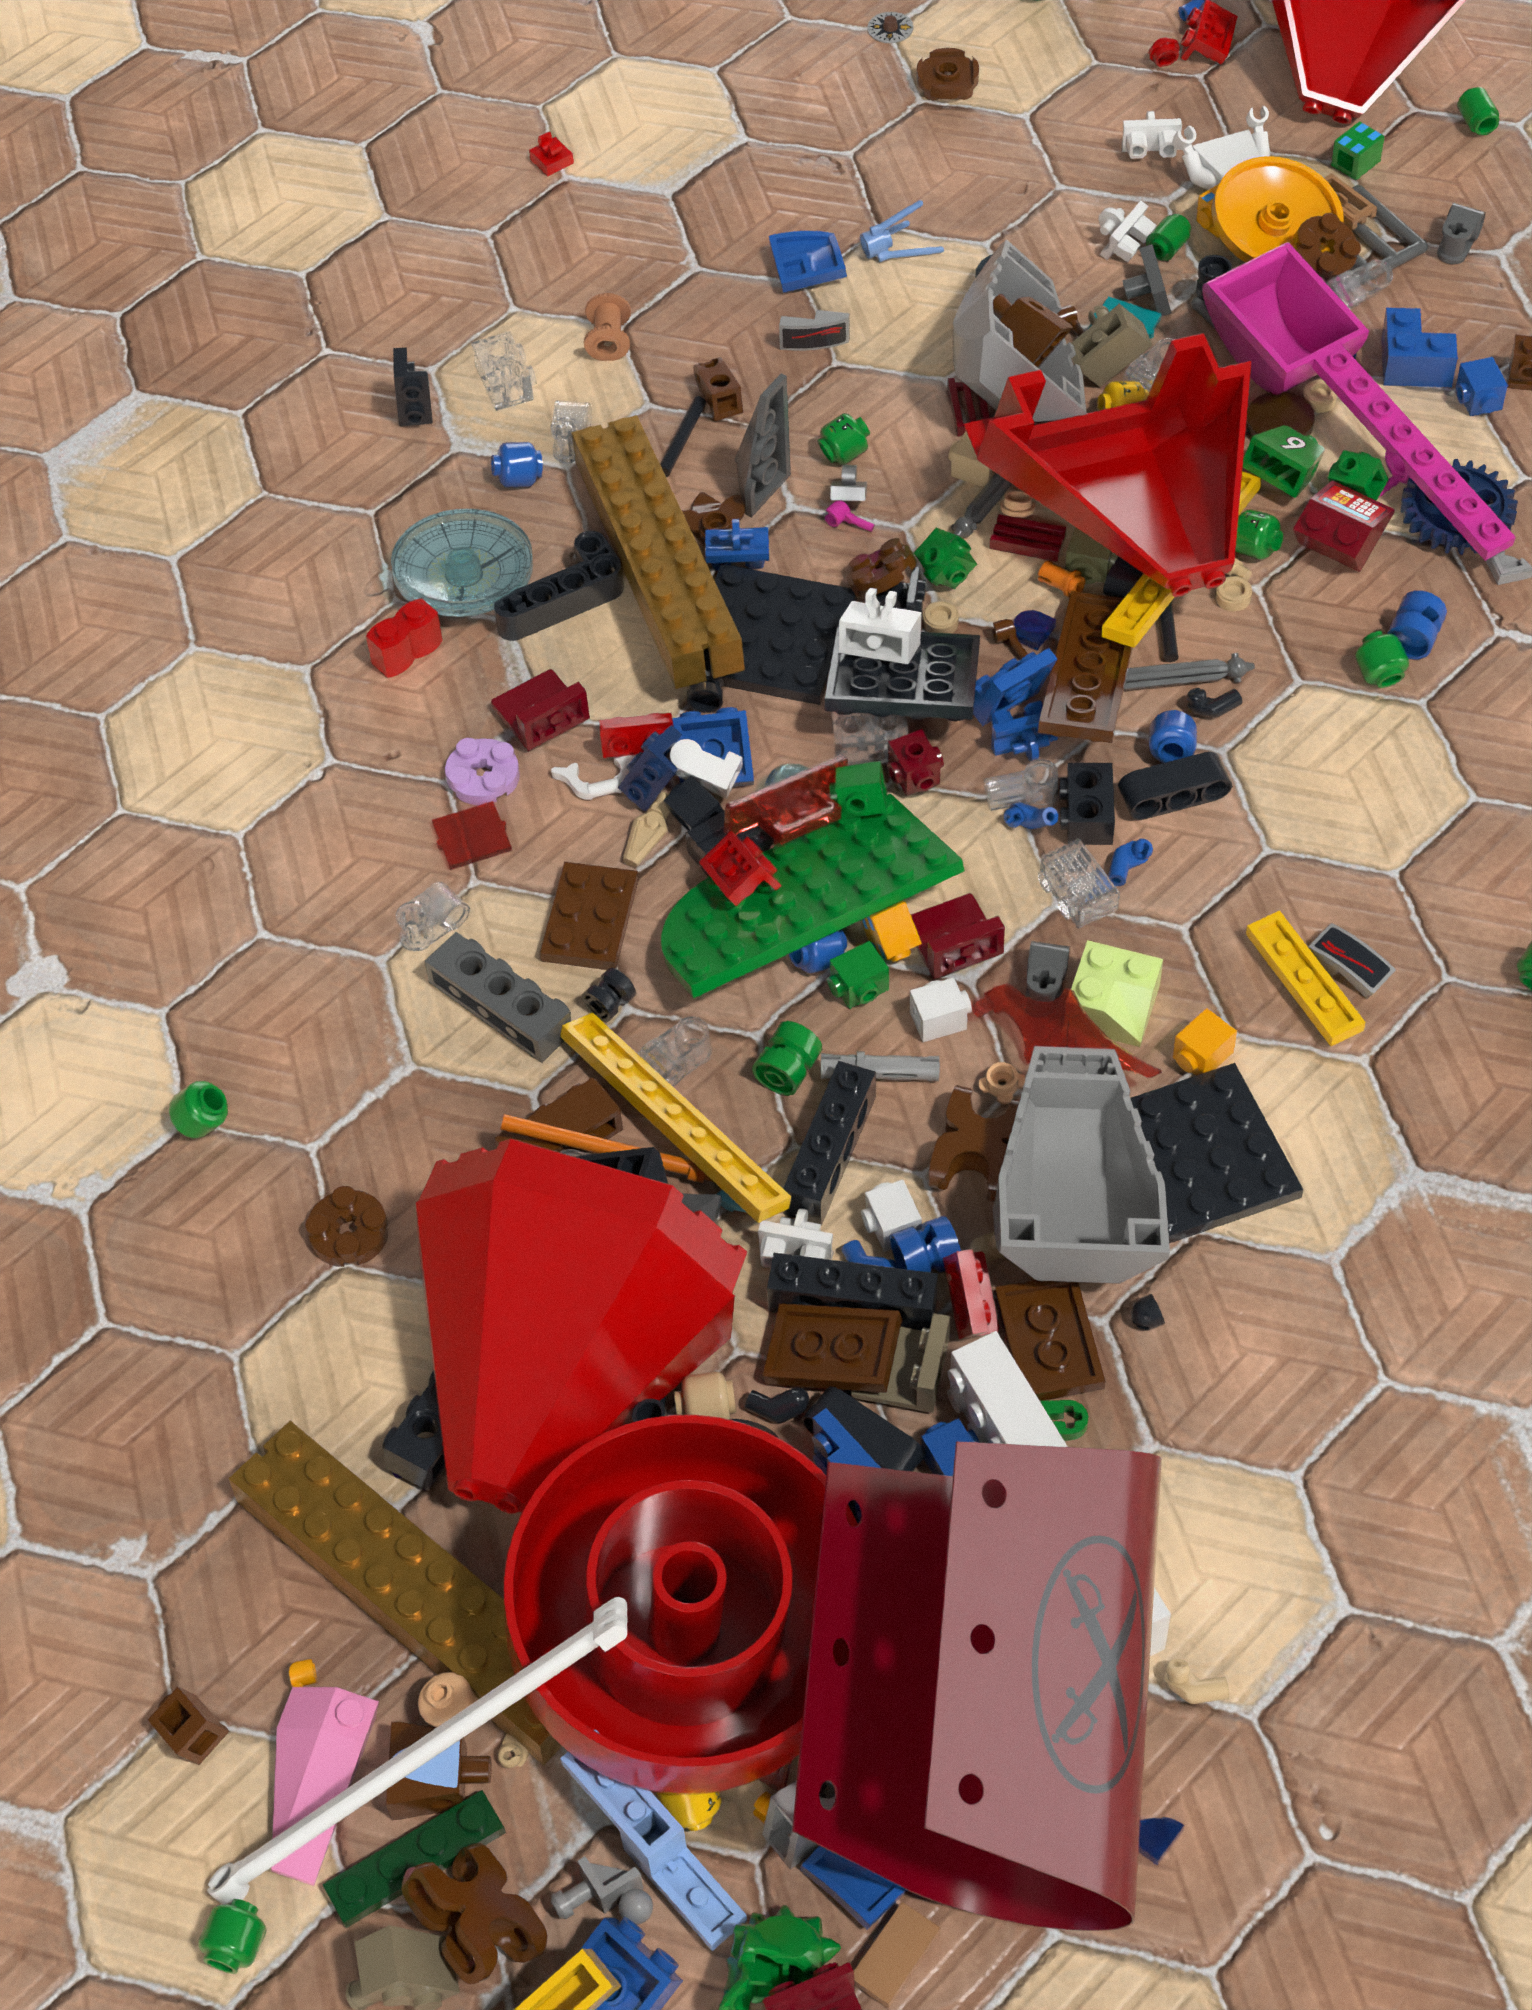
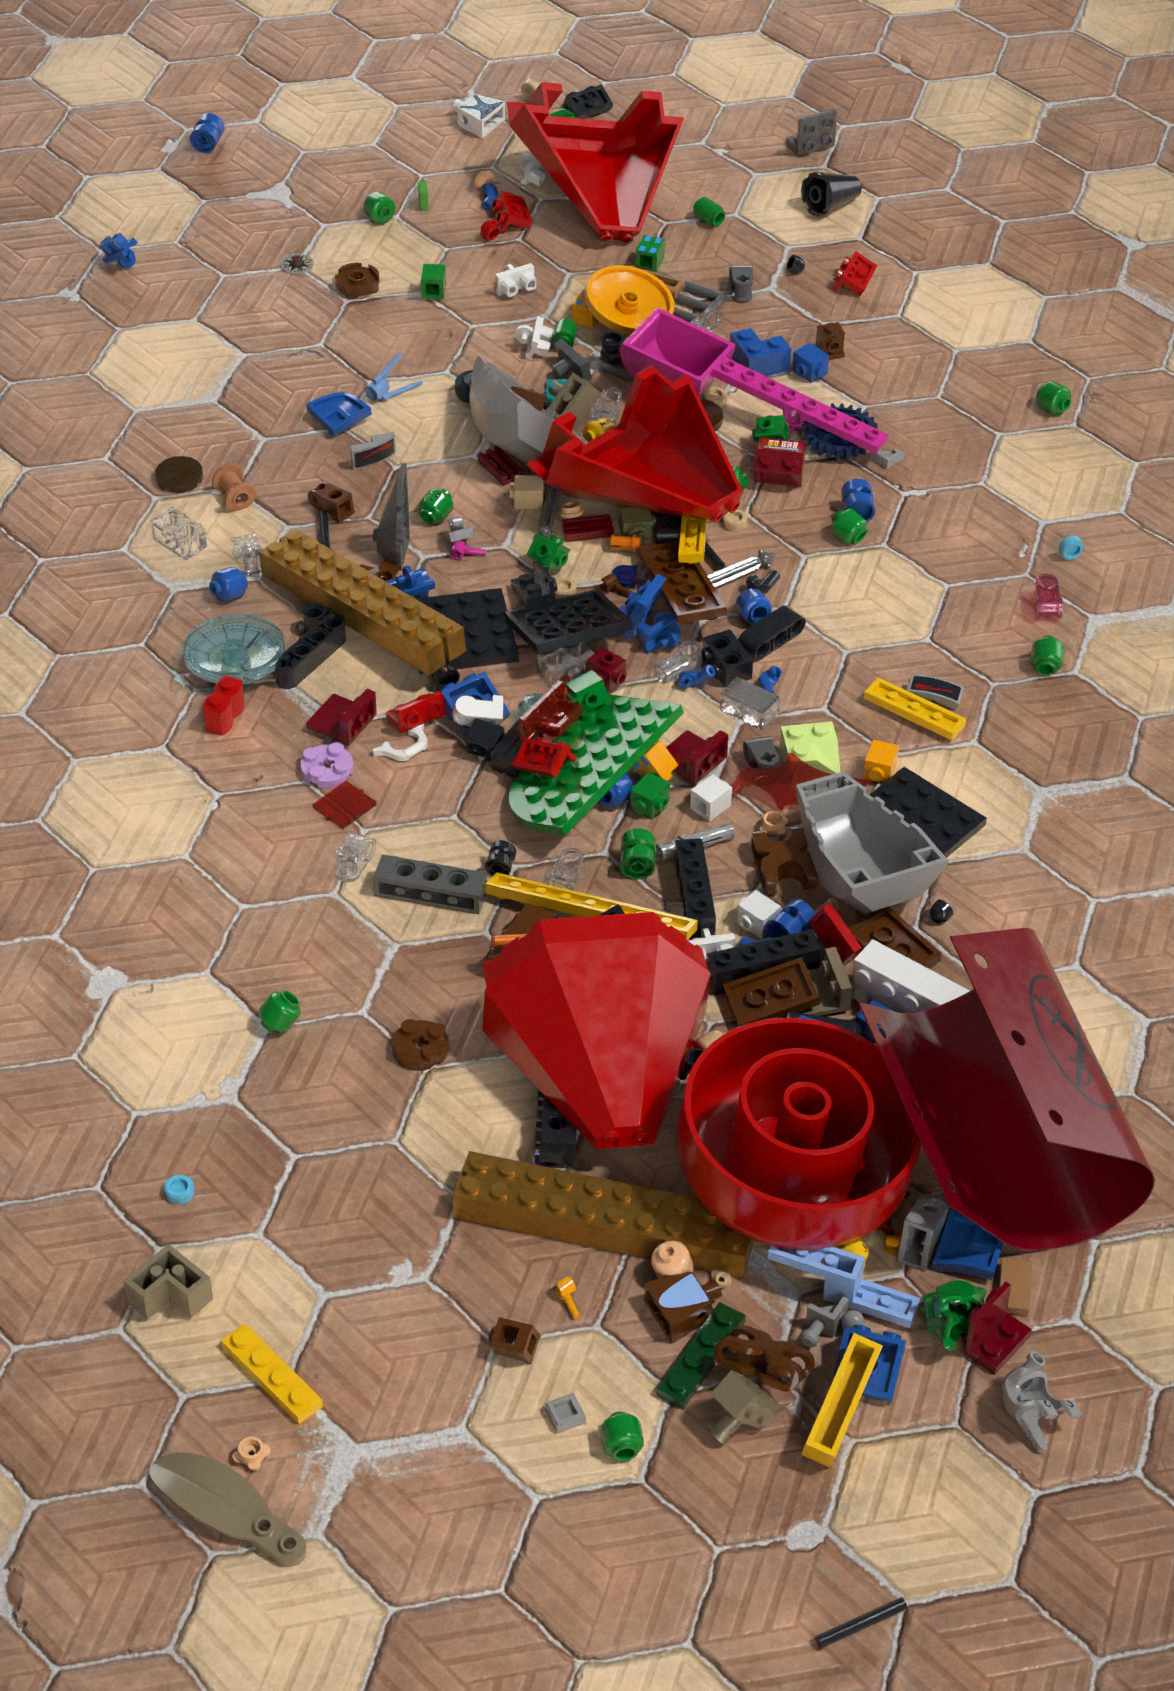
camera: 30 degrees left, 10 degrees down
white hinge [207,1597,627,1905] -> none
bright pink wedge [271,1687,379,1886] -> none
black bracket [393,347,433,426] -> none
red tile [529,132,574,177] -> none
reddish brown plate [540,862,639,970] -> none
dark blue bracket [618,725,682,811] -> none
tan piece [623,792,670,867] -> none
white brick [838,588,921,664] -> none
reddish brown plate [847,538,917,596] -> none
white torso [1172,106,1270,190] -> none
green torso [1243,425,1325,498] -> none
reddish brown plate [1293,213,1361,281] -> none
none -> dark brown tile [155,456,203,493]
none -> green brick [421,264,446,299]
none -> light grey tile [545,1393,586,1434]

